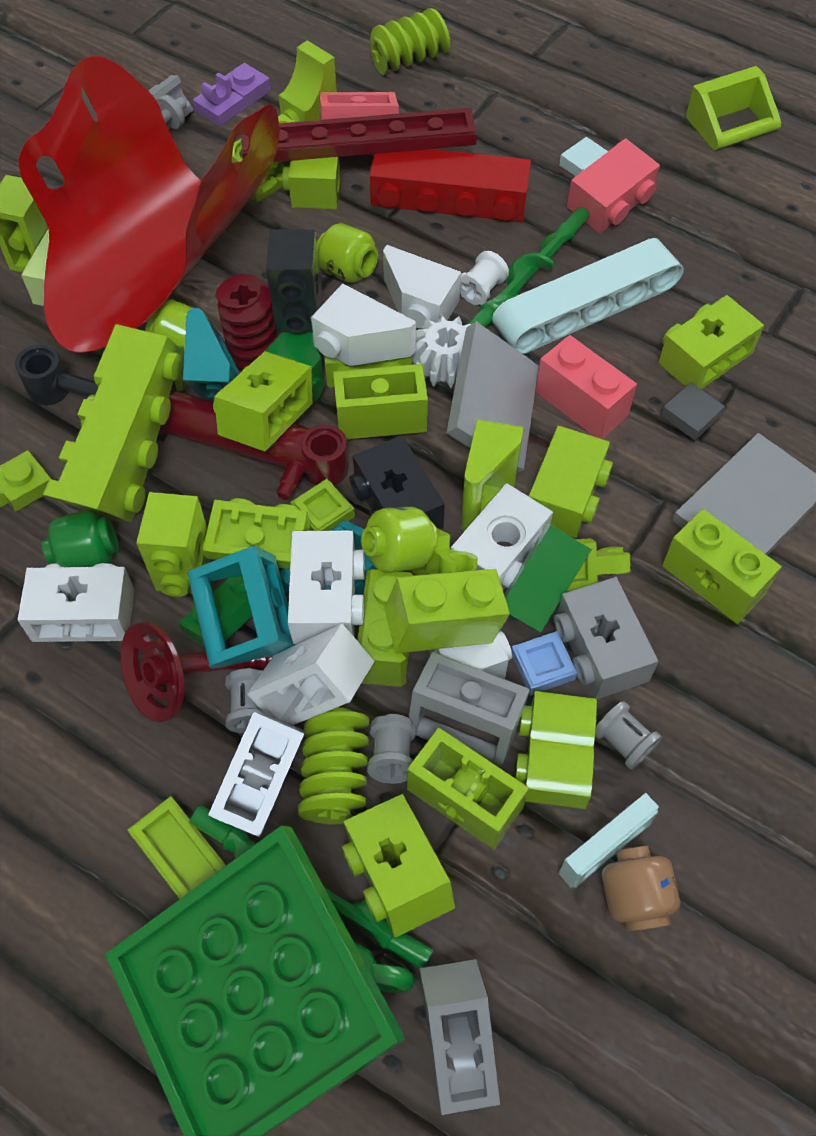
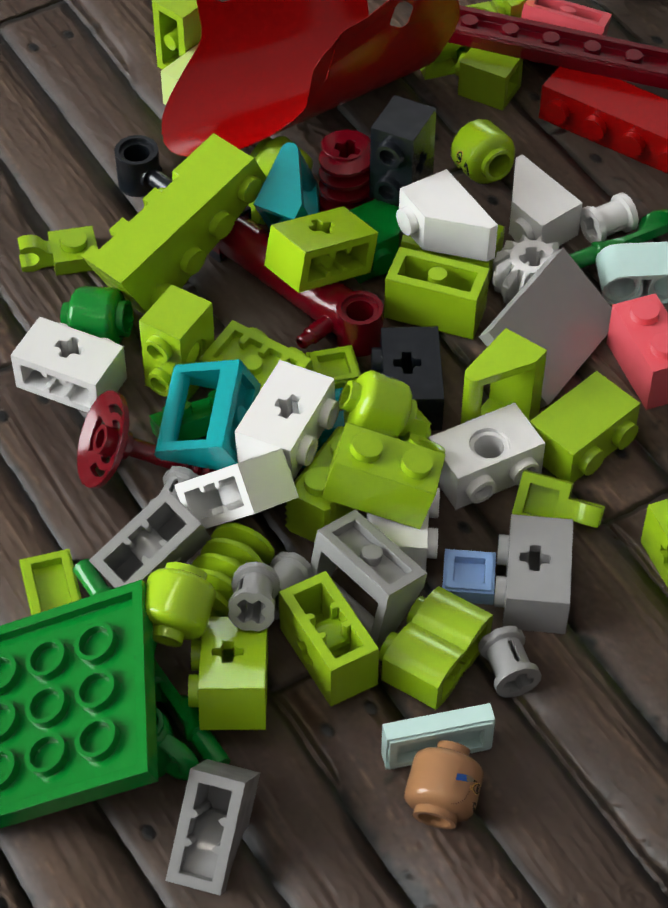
camera: 25 degrees right, 10 degrees down
green tile [504,523,592,633] -> none
none -> lime head [145,562,216,647]
none -> light grey bush [228,562,280,631]

